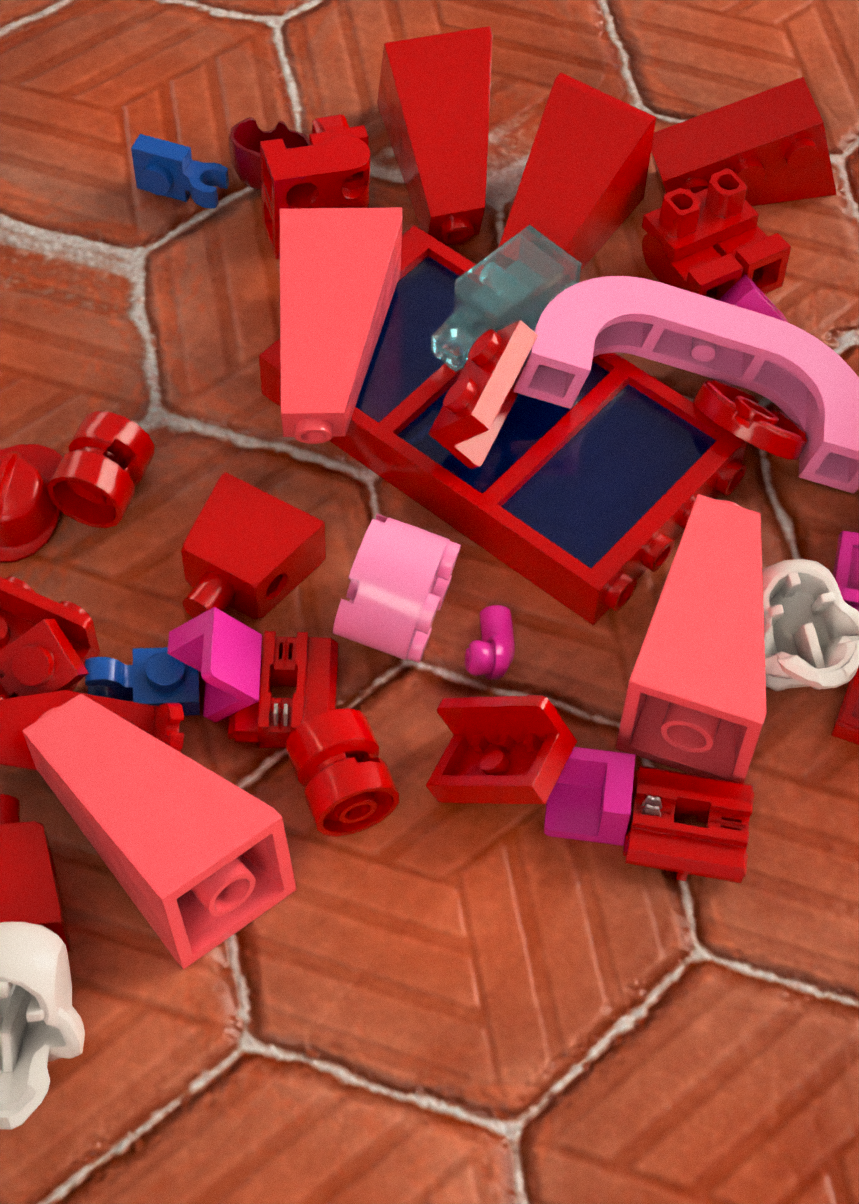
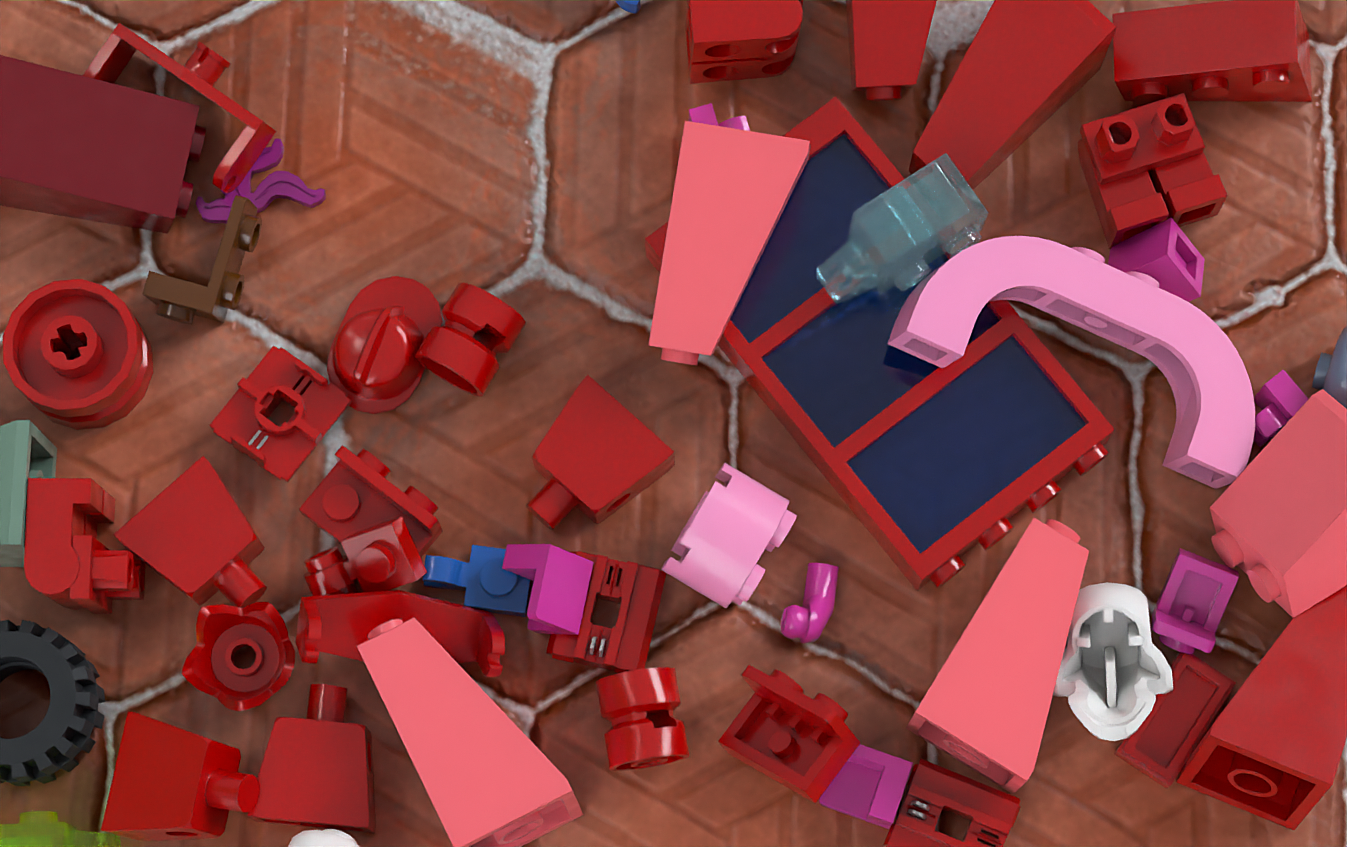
camera: 15 degrees right, 20 degrees up
red bracket [428,320,538,469] -> none
red tile [693,379,808,460] -> none

